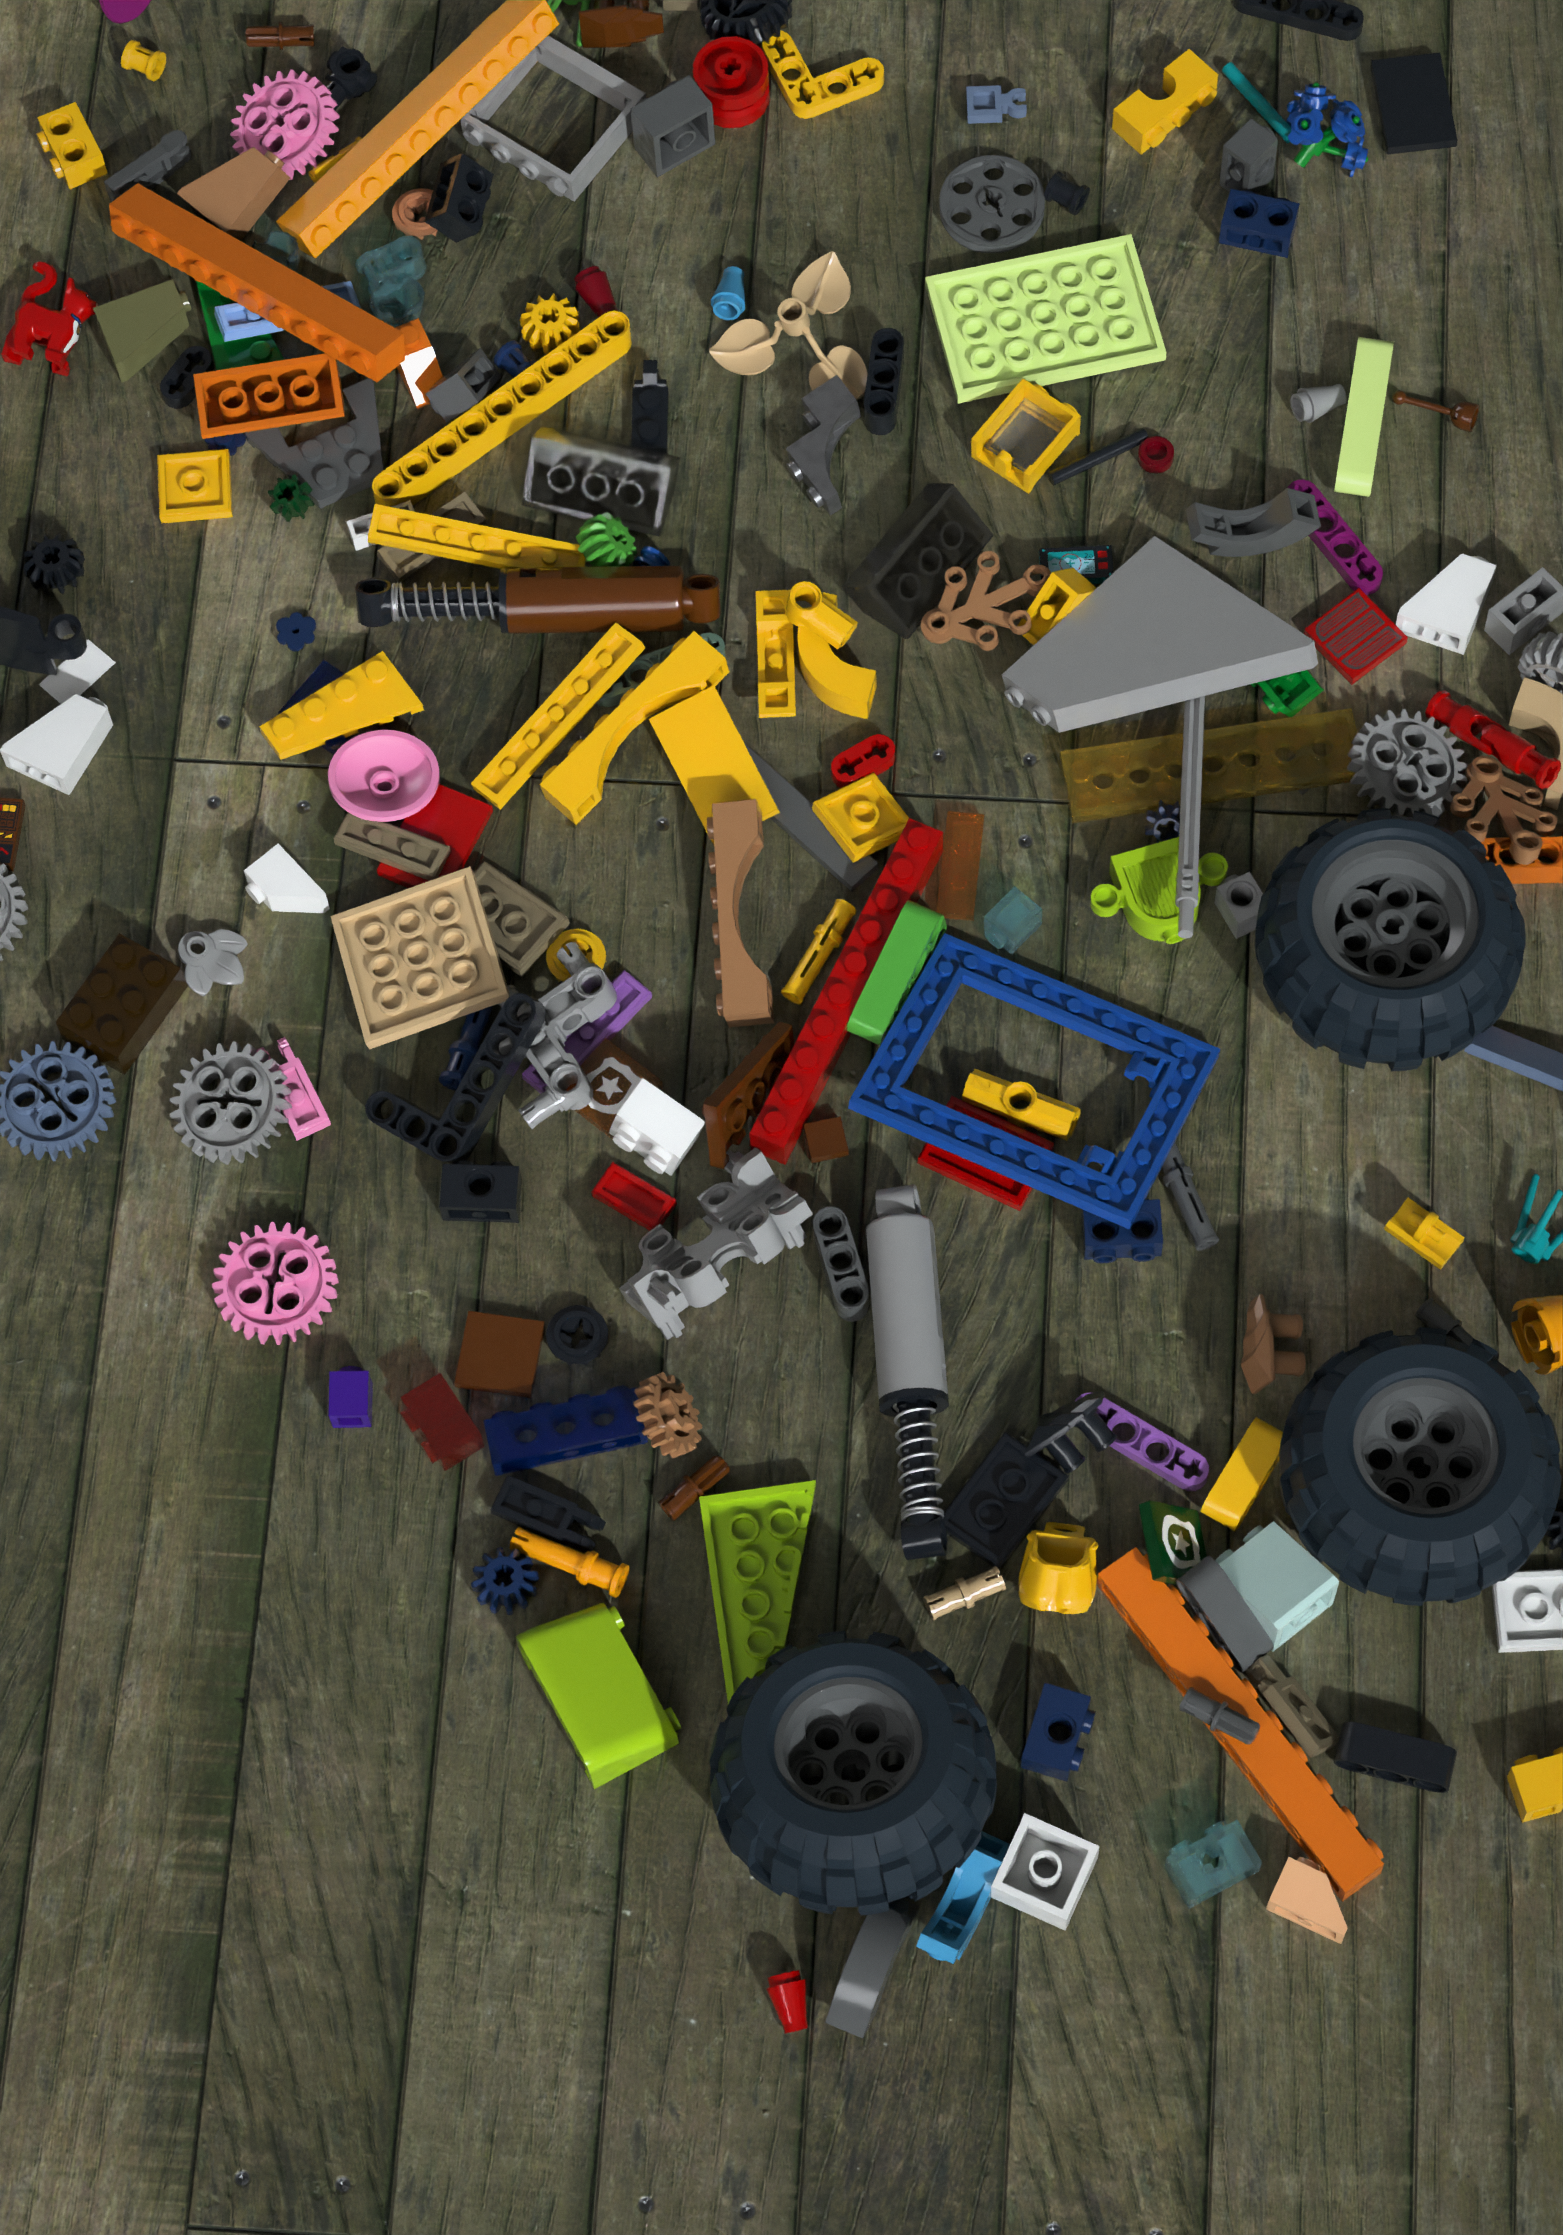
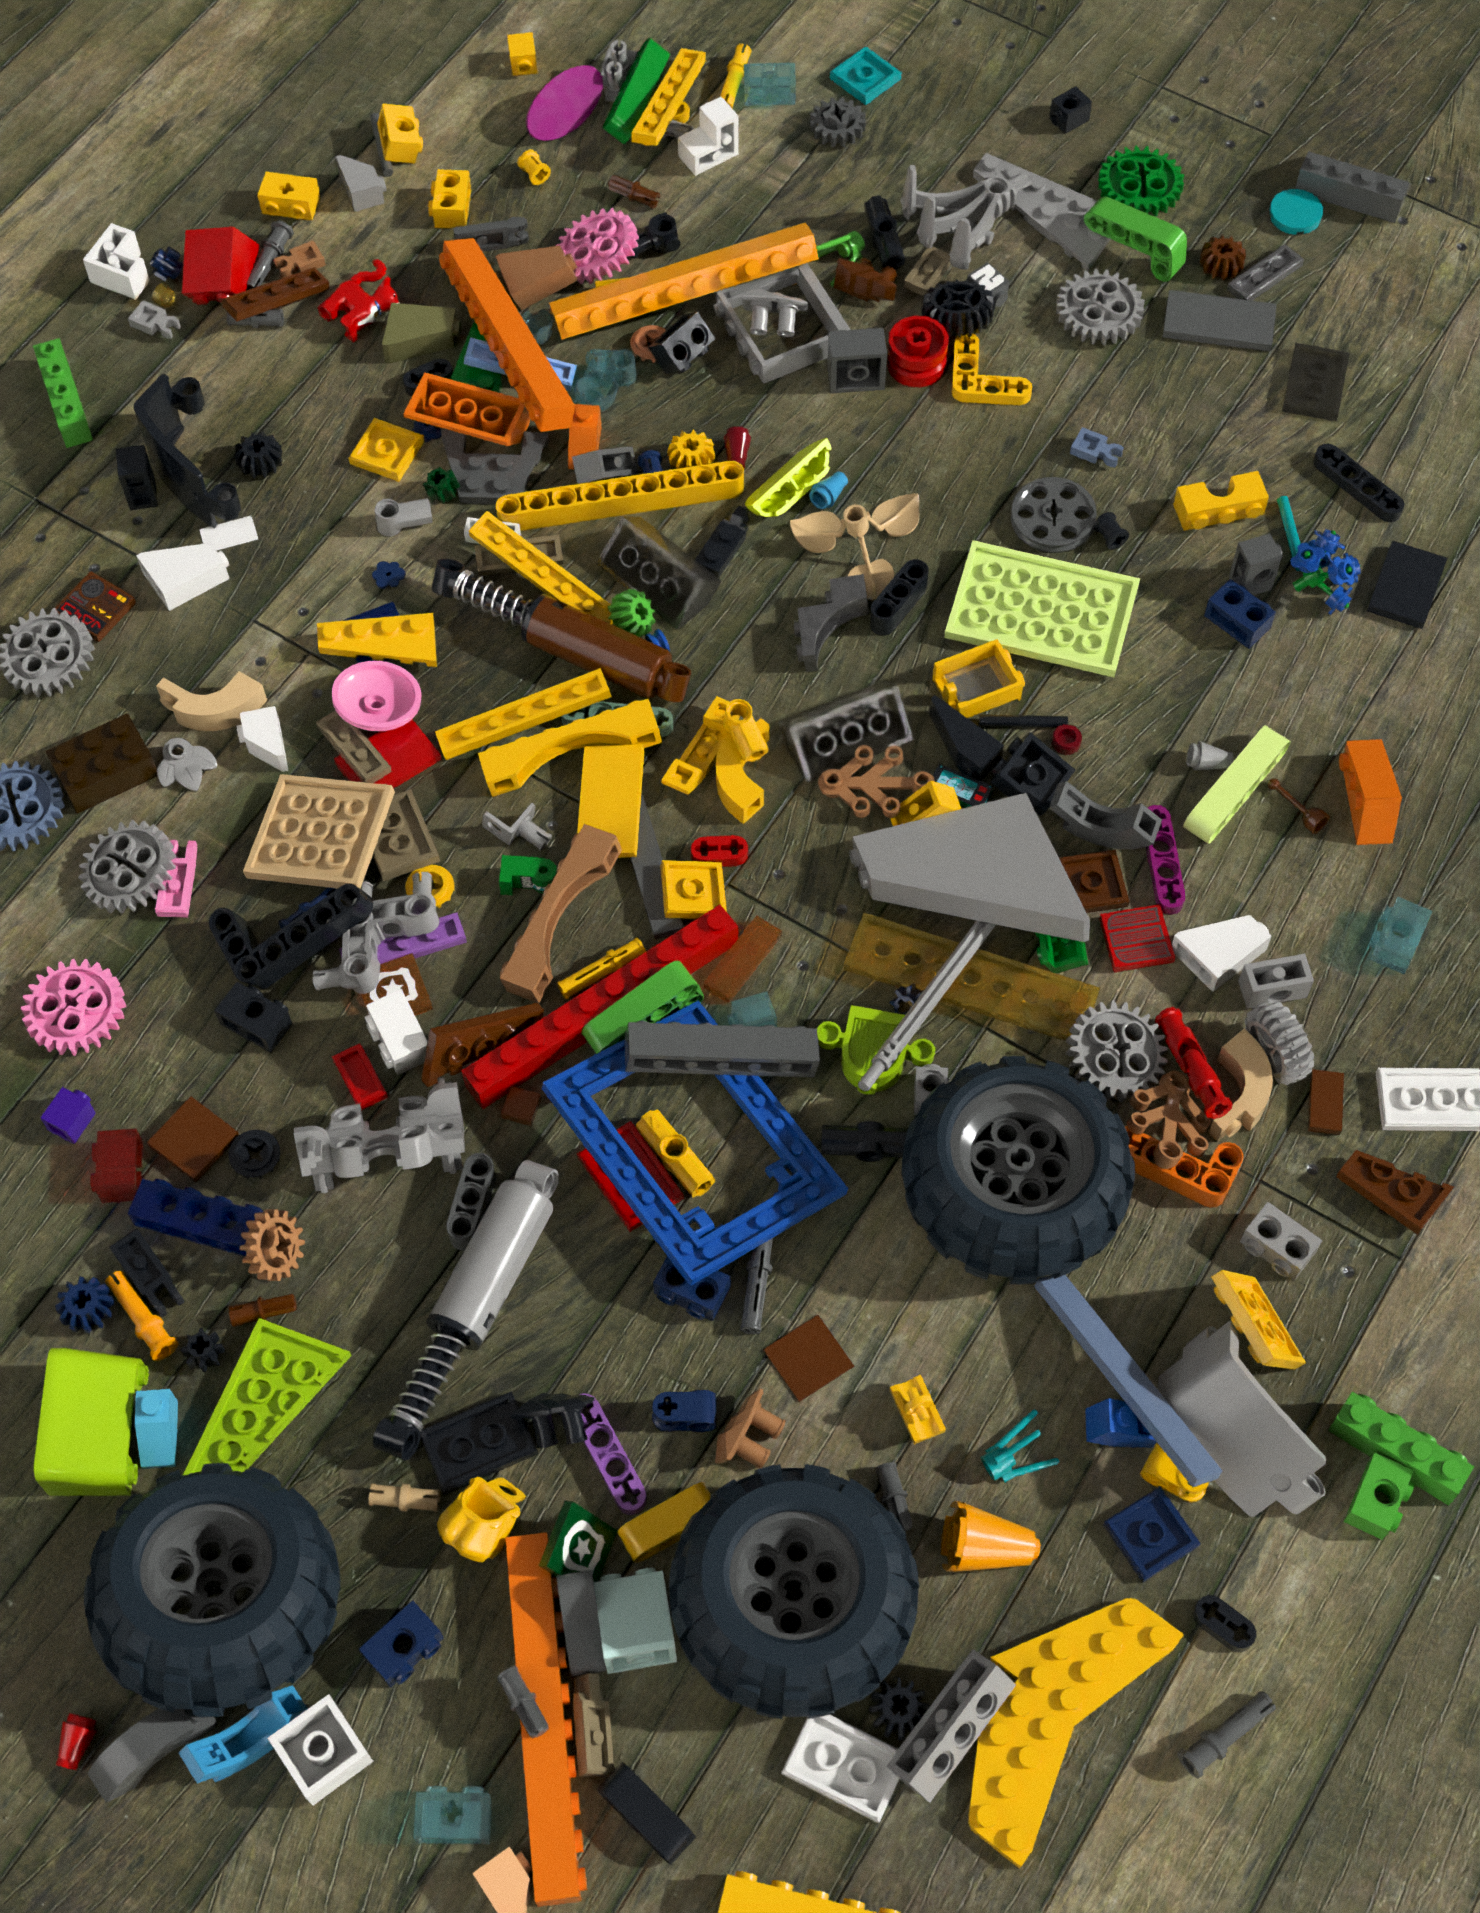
camera: 25 degrees right, 5 degrees down
none -> medium azure slope [135,1389,178,1469]
none -> tan arch [156,671,267,731]
none -> black gear [180,1328,225,1373]
none -> light grey piece [375,498,433,536]
none -> light grey bracket [482,803,552,851]
none -> green leg [499,855,557,895]
none -> dark grey brick [624,1021,820,1077]
none -> dark blue piece [652,1390,717,1432]
none -> light grey connector [741,289,808,337]
none -> neon yellow brick [745,438,831,517]
none -> reddish brown piece [763,1315,855,1402]
none -> black piece [821,1121,908,1162]
none -> black slope [929,695,1004,781]
none -> black plate [990,732,1075,816]
none -> reddish brown tile [1059,849,1129,913]
none -> orange wedge [1339,739,1402,845]

